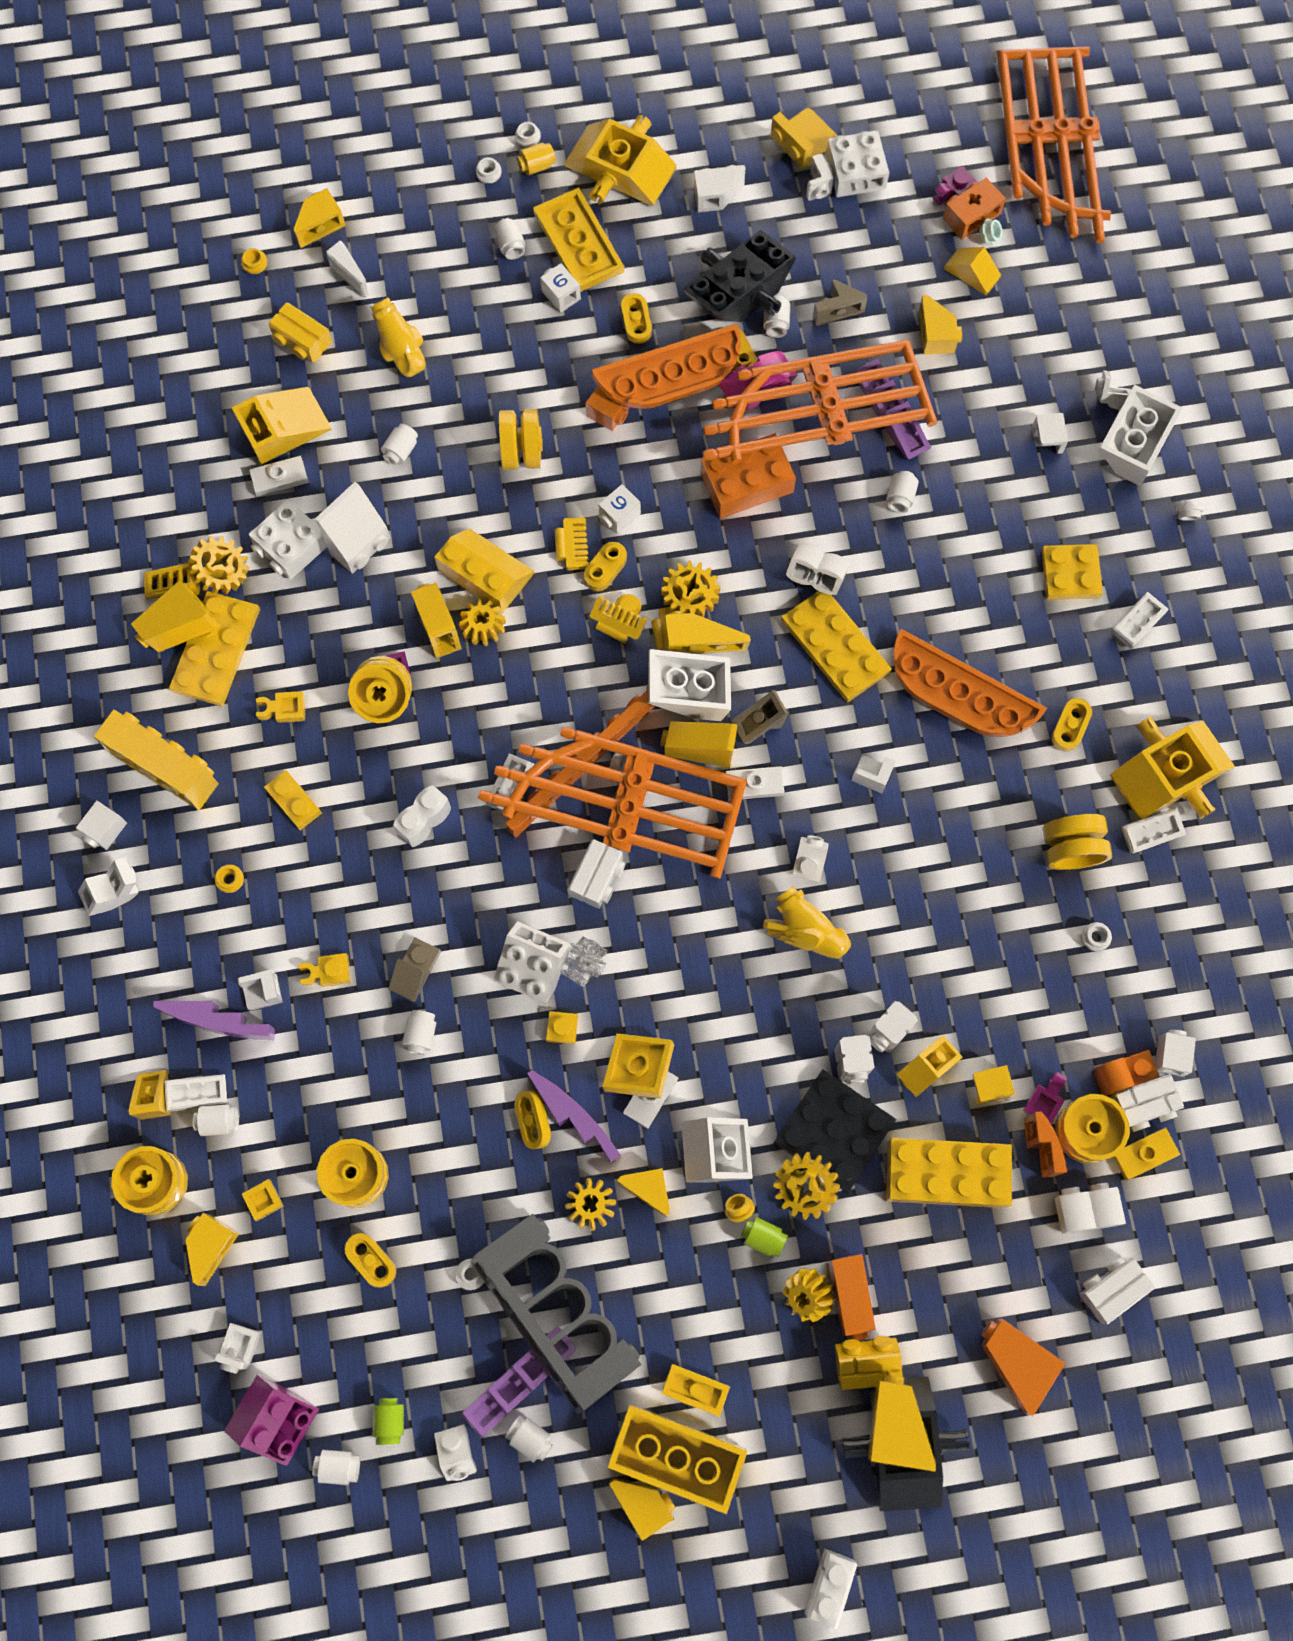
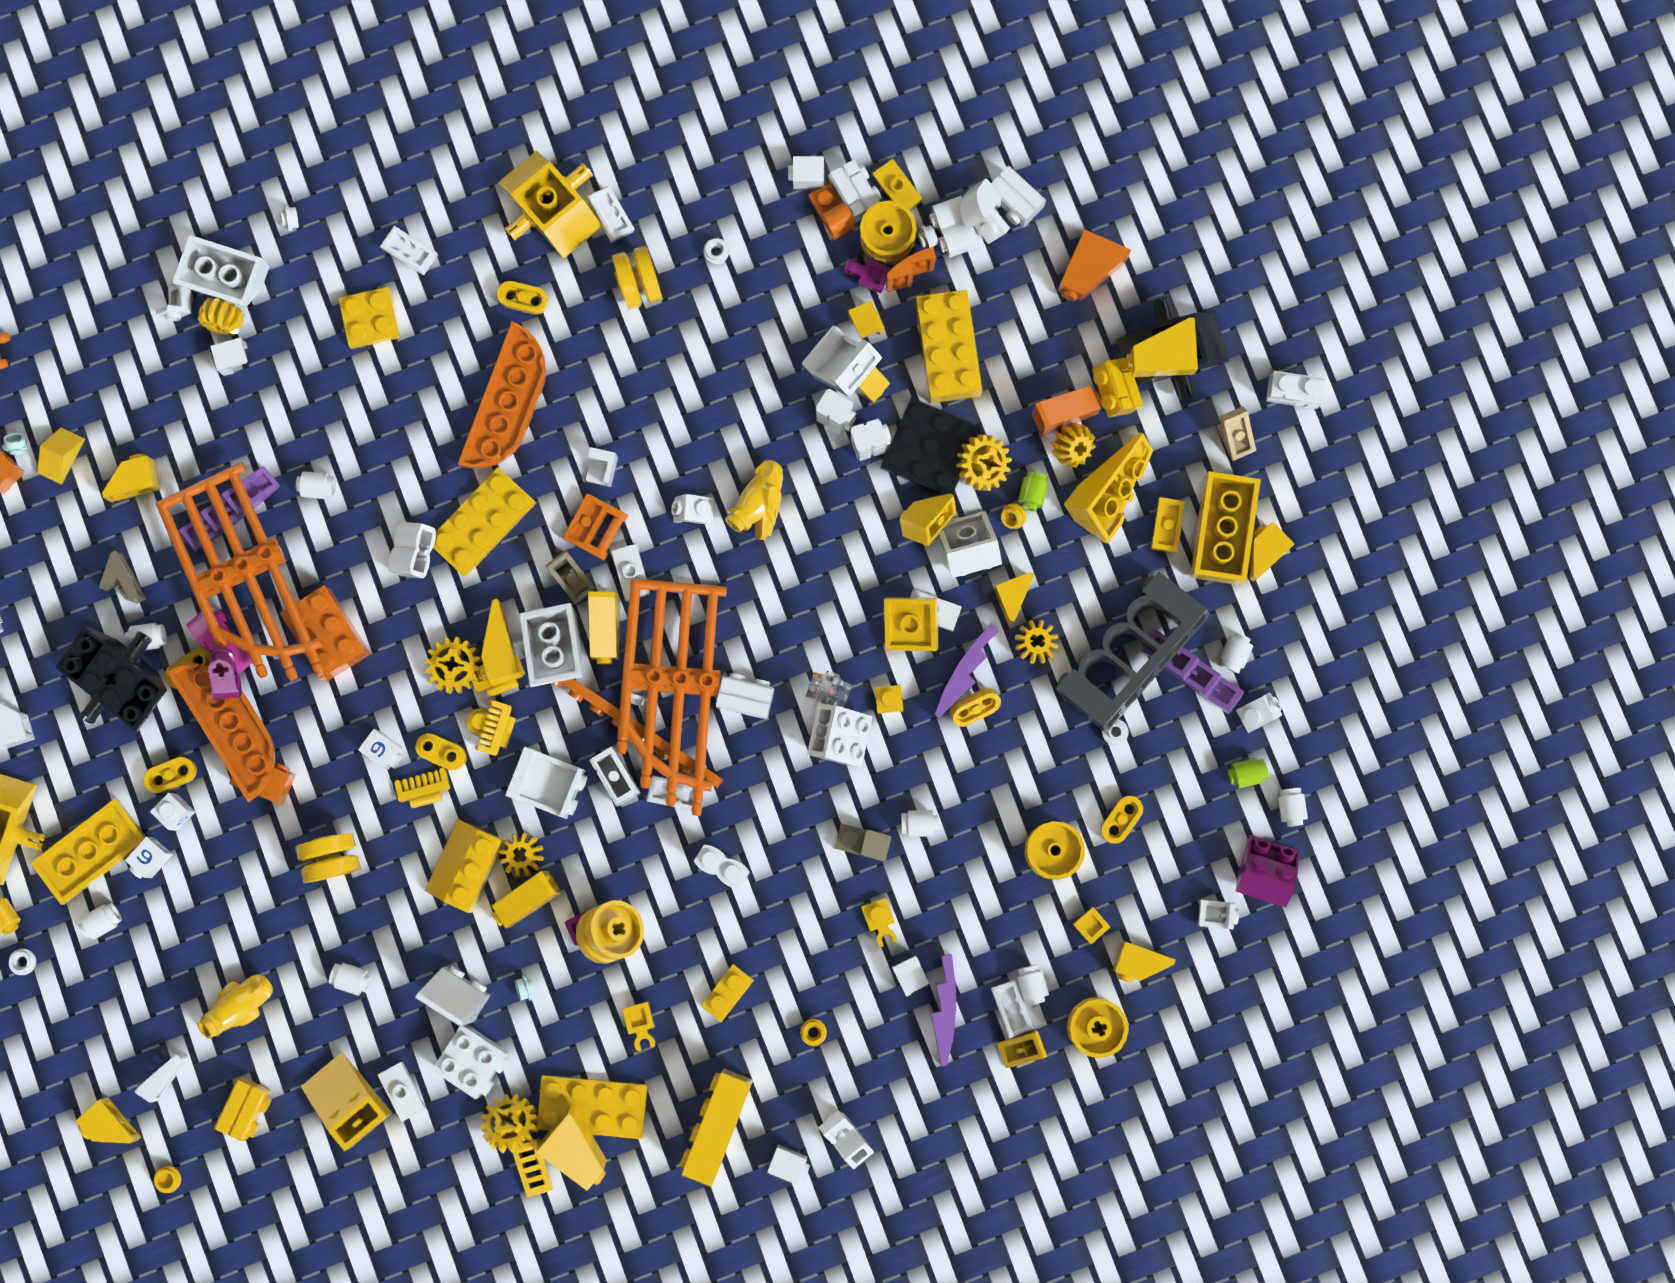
camera: 100 degrees left, 10 degrees up
none -> white brick [150,793,196,831]
none -> yellow gear [198,298,245,336]
none -> magenta piece [208,647,242,700]
none -> white panel [505,747,588,819]
none -> light aqua plate [515,975,535,1001]
none -> orange plate [562,493,629,561]
none -> white brick [589,747,641,806]
none -> white panel [802,326,882,397]
none -> yellow slope [900,494,957,546]
none -> white plate [917,225,938,248]
none -> white brick [960,178,1010,244]
none -> yellow wedge [1064,433,1153,543]
none -> tan slope [1217,406,1256,461]

